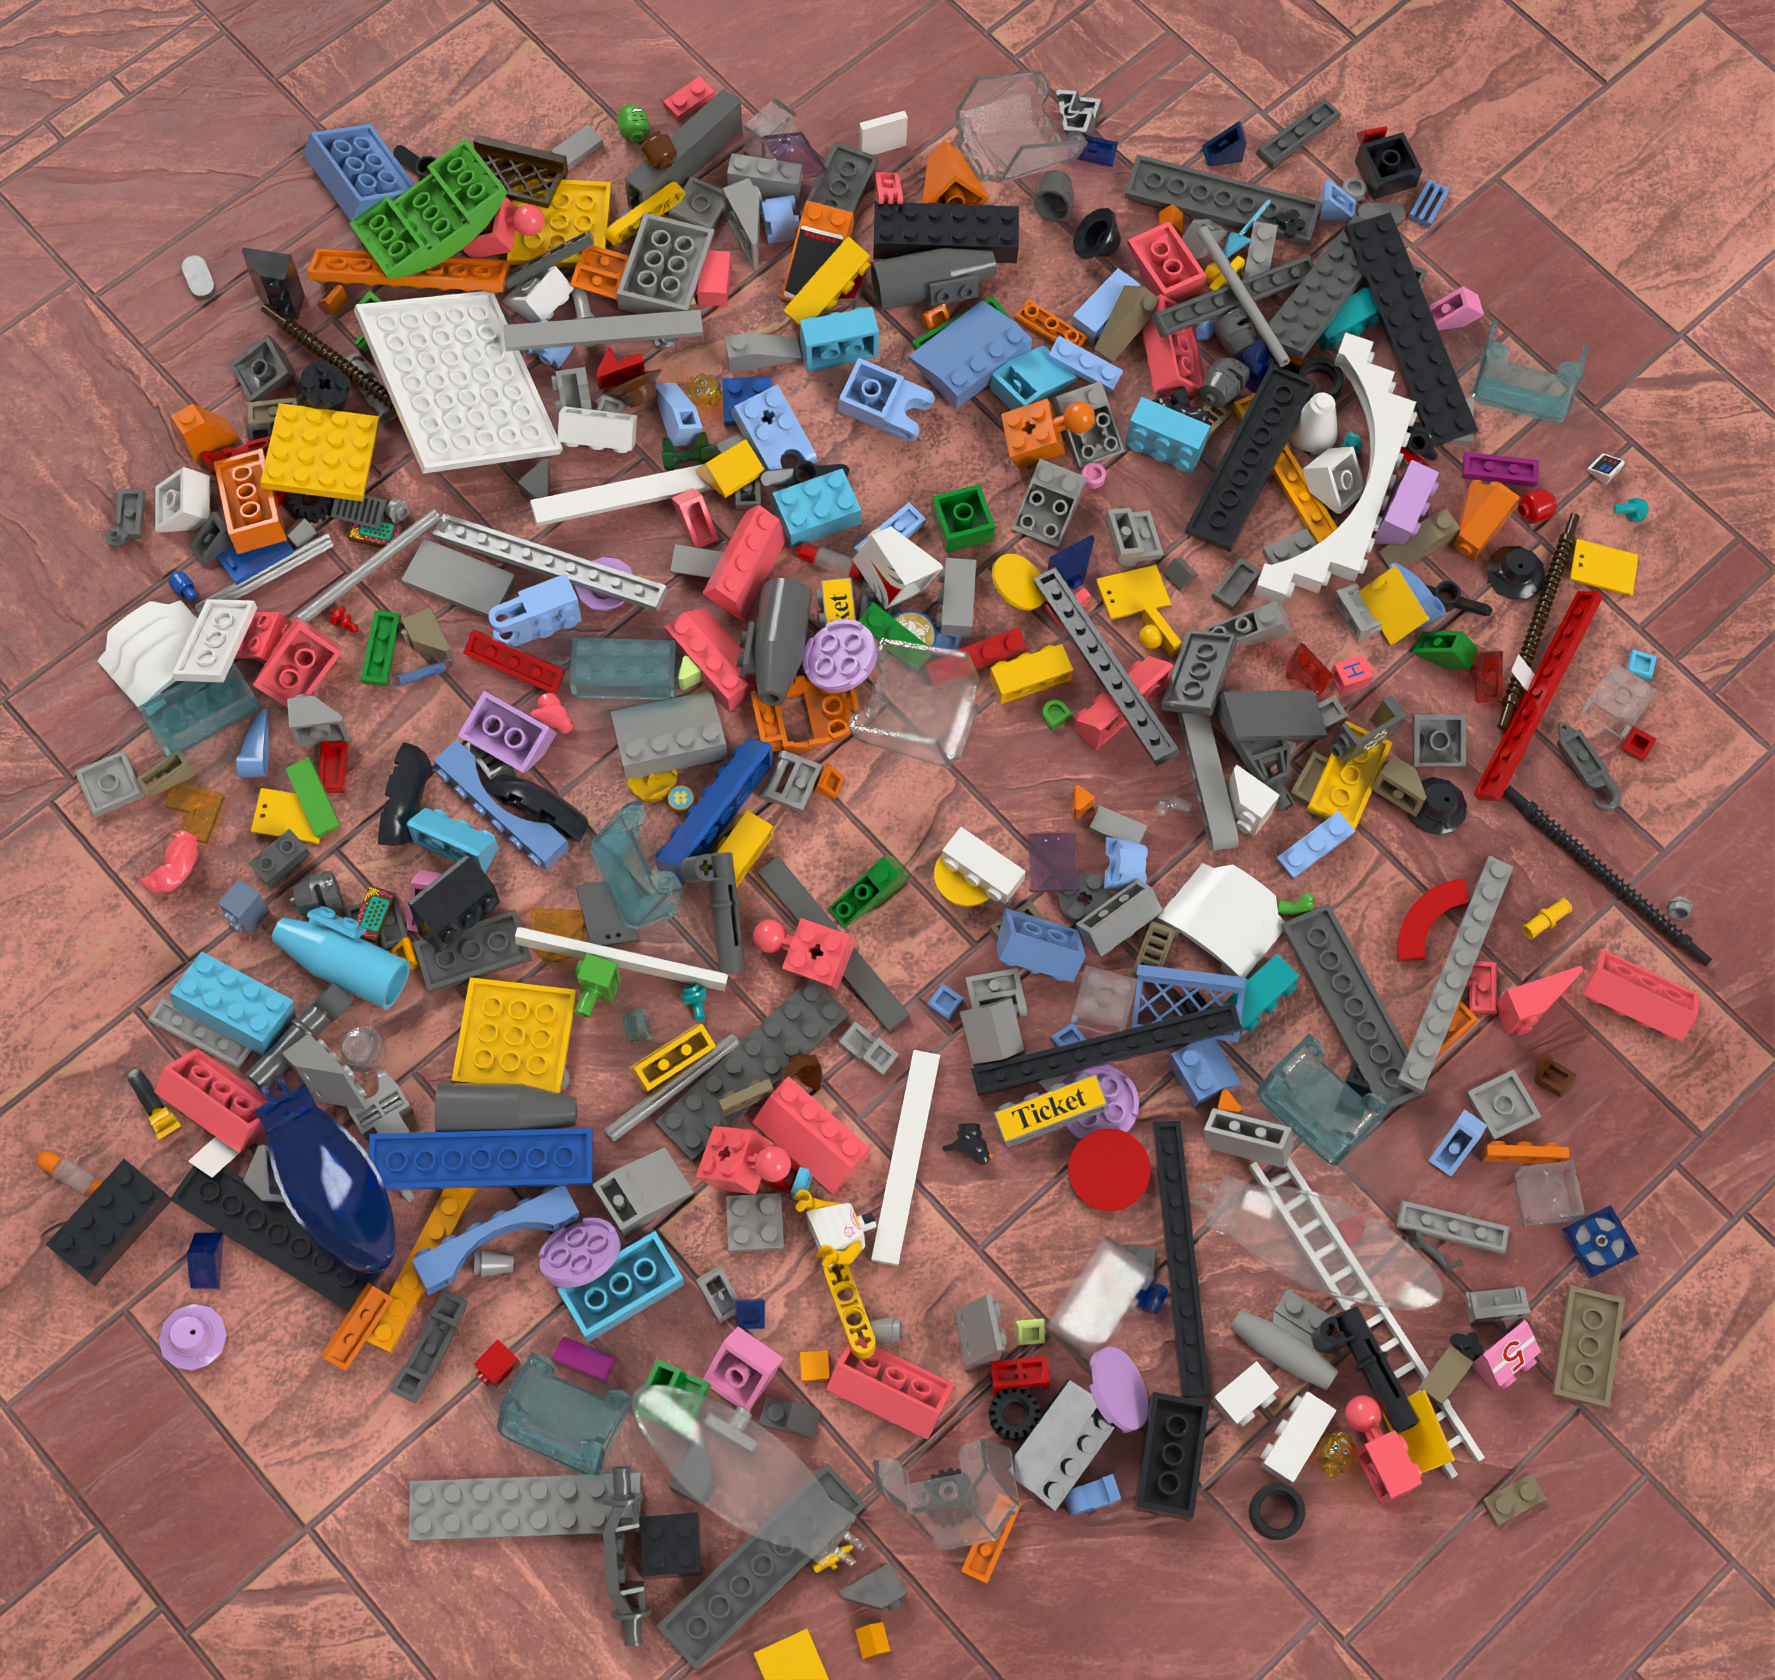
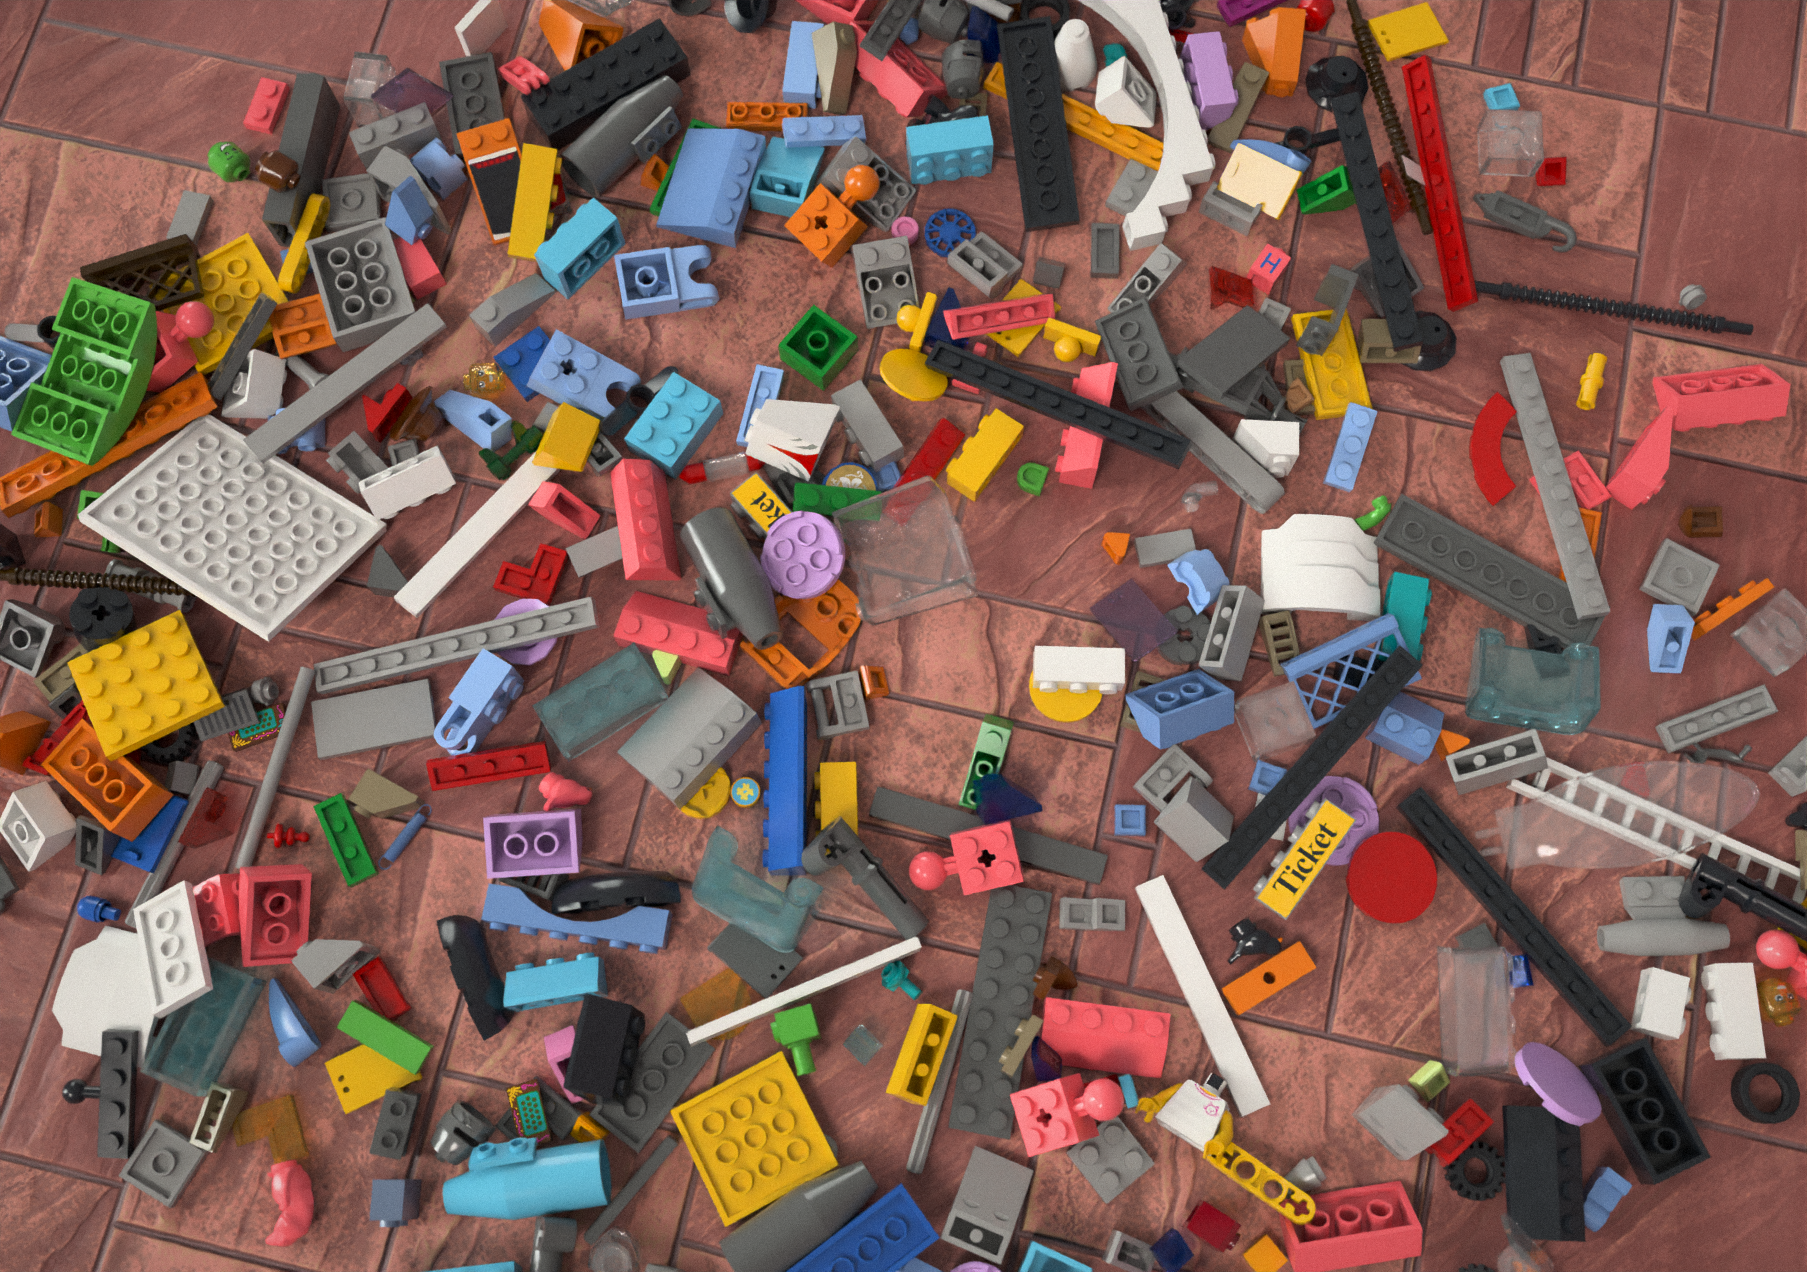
camera: 30 degrees left, 5 degrees up
none -> black plate [62,1029,138,1159]
none -> clear red slope [178,787,234,849]
none -> medium blue slope [385,176,433,245]
none -> red plate [493,543,569,607]
none -> dark grey tile [583,1134,679,1246]
none -> yellow tile [896,292,937,352]
none -> blue wheel [924,209,976,258]
none -> coral slope [943,294,1056,339]
none -> clear blue slope [972,774,1043,825]
none -> clear blue slope [1031,1036,1062,1082]
none -> dark red slope [1182,1200,1242,1253]
none -> orange tile [1221,941,1317,1016]
none -> medium nougat tile [1285,378,1315,414]
none -> black plate [1330,92,1423,352]

